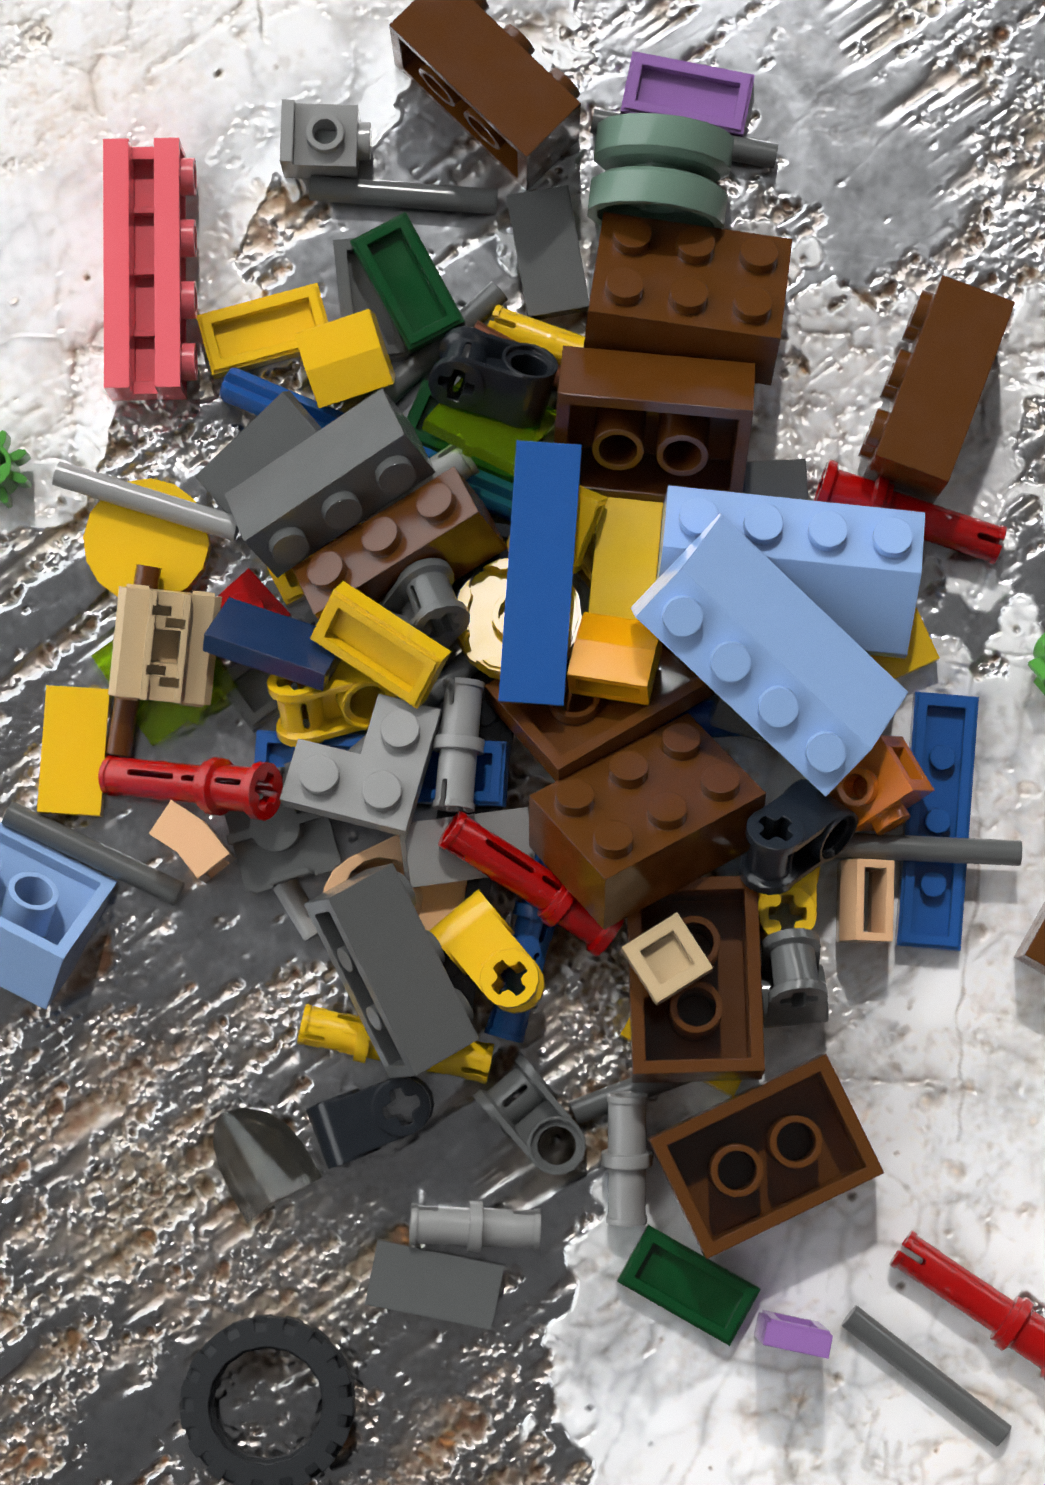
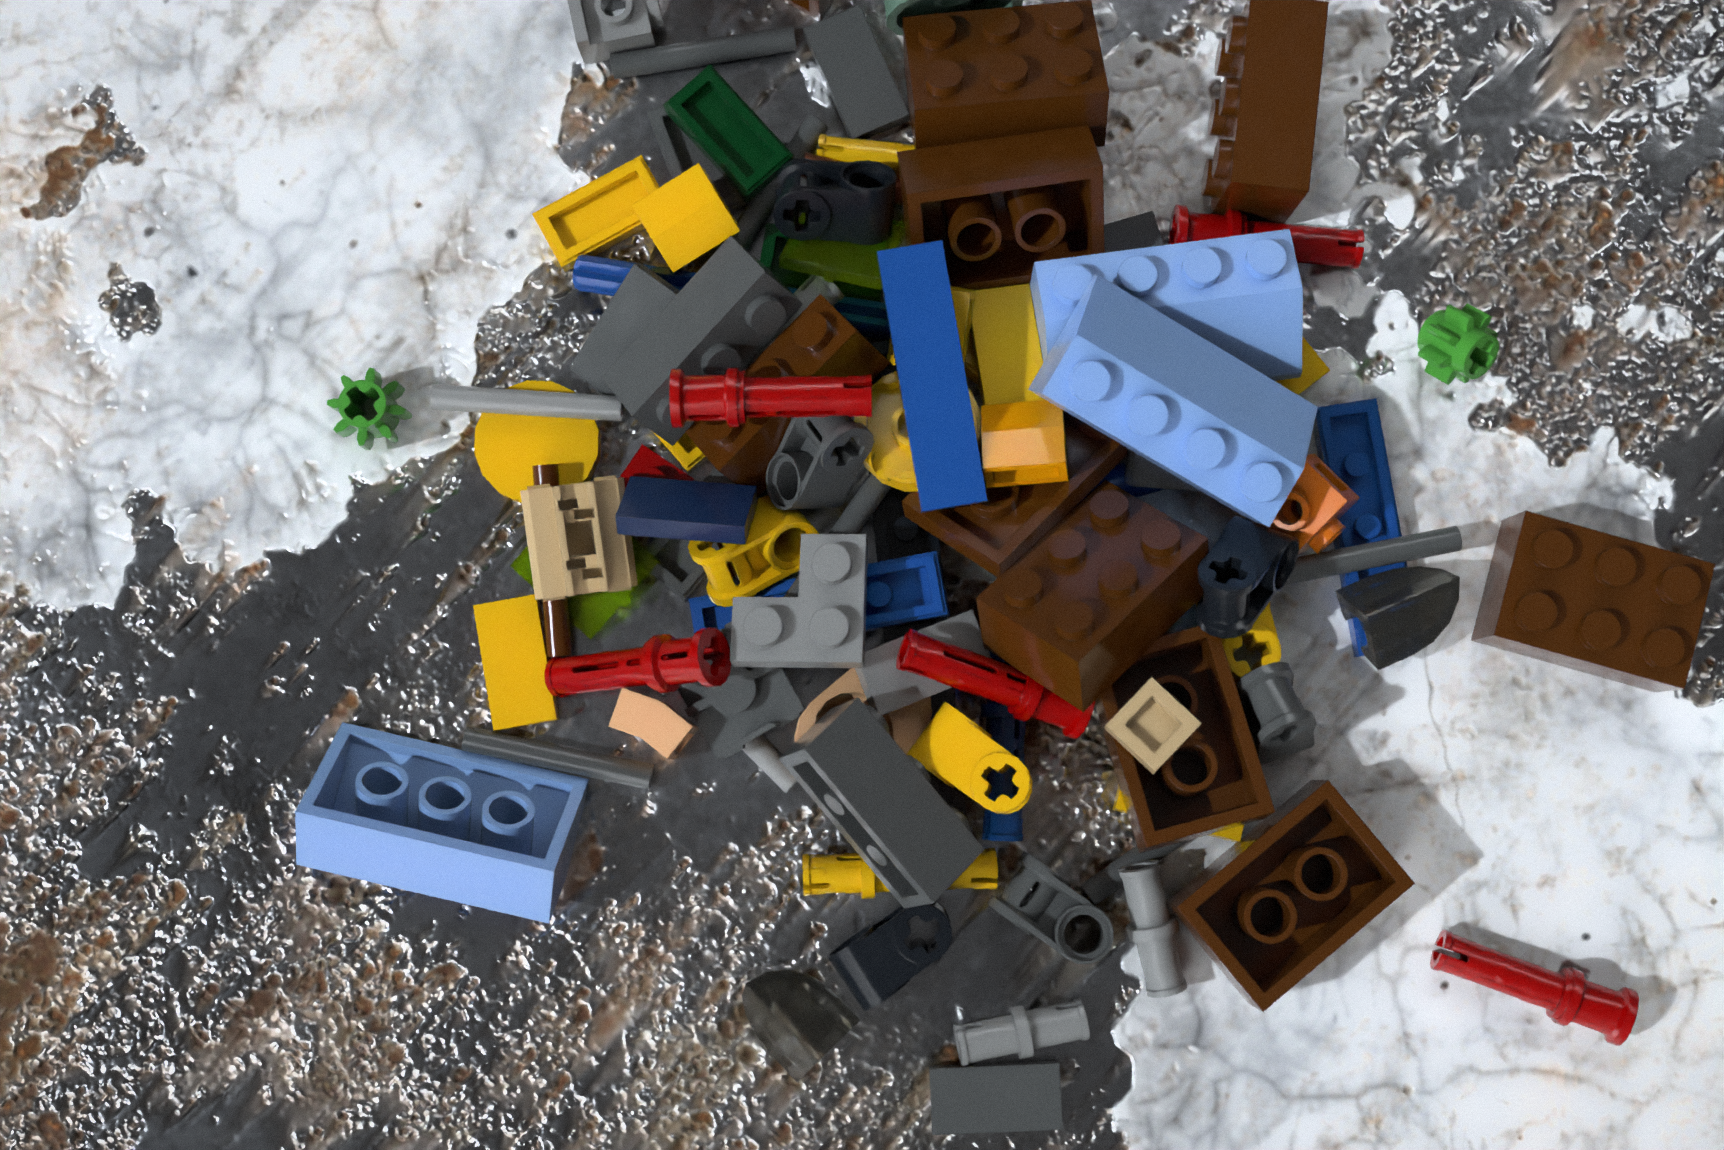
camera: 15 degrees left, 0 degrees up
coral brick [103,138,198,401] -> none
yellow tile [310,581,451,709] -> none
light grey pin [433,677,485,813] -> none
dark green tile [616,1224,761,1346] -> none
medium lavender tile [754,1310,833,1359] -> none
light nougat piece [835,859,895,944] -> none
dark grey bar [841,1305,1012,1447] -> none
none -> red pin [669,368,872,428]
none -> clear smoke brick [1335,566,1460,671]

